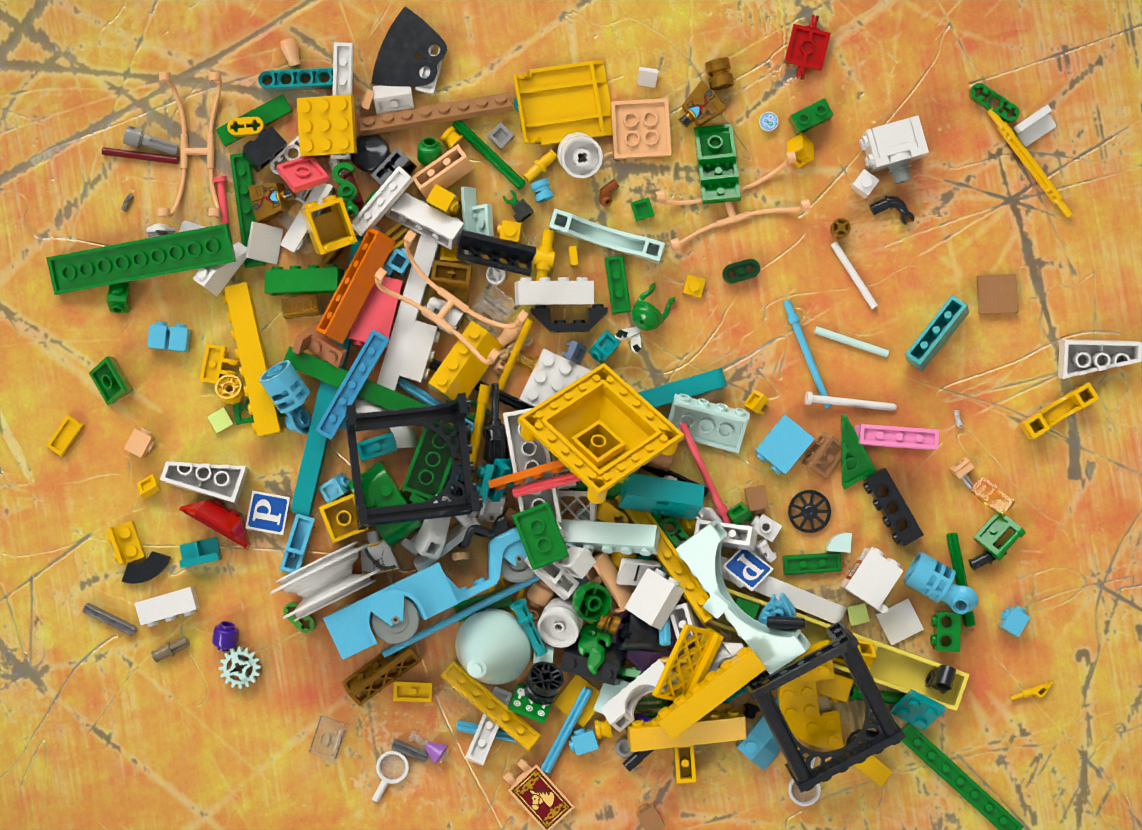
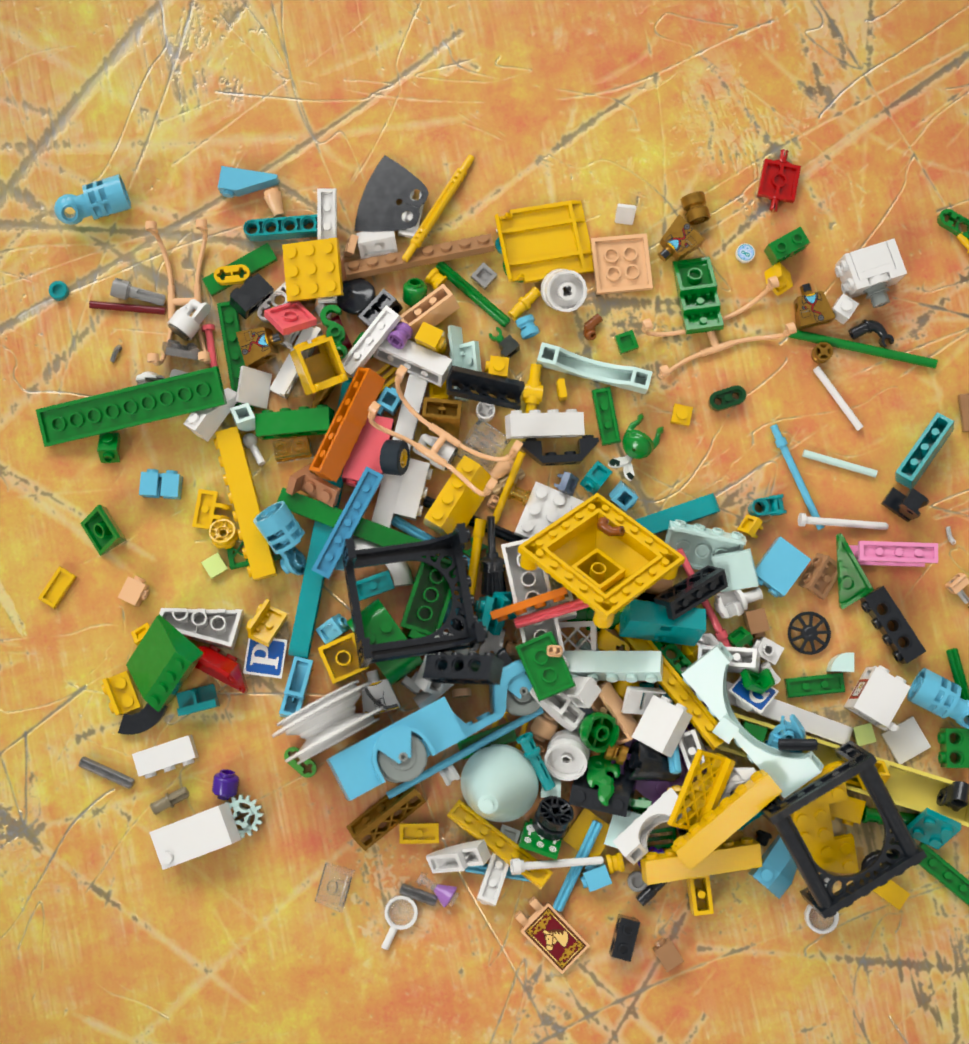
camera: 15 degrees left, 5 degrees down
none -> teal tile [49,281,69,301]
none -> medium azure cylinder [54,174,131,225]
none -> green slope [126,614,204,712]
none -> white brick [149,802,241,870]
none -> flat silver plate [162,339,200,360]
none -> white piece [167,299,211,341]
none -> medium azure slope [218,166,279,198]
none -> light aqua brick [230,403,256,431]
none -> white bar [242,433,265,466]
none -> yellow bracket [246,599,288,647]
none -> black wheel [380,439,410,476]
none -> medium lavender wheel [387,322,413,349]
none -> yellow axle [402,154,475,262]
none -> black brick [423,652,504,685]
none -> white slope [426,839,491,874]
none -> white wheel [439,764,461,786]
none -> white piece [510,856,604,875]
none -> light nougat rock [547,645,563,657]
none -> dark orange arm [597,517,625,536]
none -> medium azure brick [609,480,639,511]
none -> black brick [609,914,640,962]
none -> black fence [654,565,728,620]
none -> light aqua tile [712,548,759,592]
none -> white piece [714,587,763,619]
none -> green bracket [740,668,775,695]
none -> teal piece [748,494,787,517]
none -> green piece [788,330,938,369]
none -> pearl gold torso [794,283,836,330]
none -> black piece [881,487,929,522]

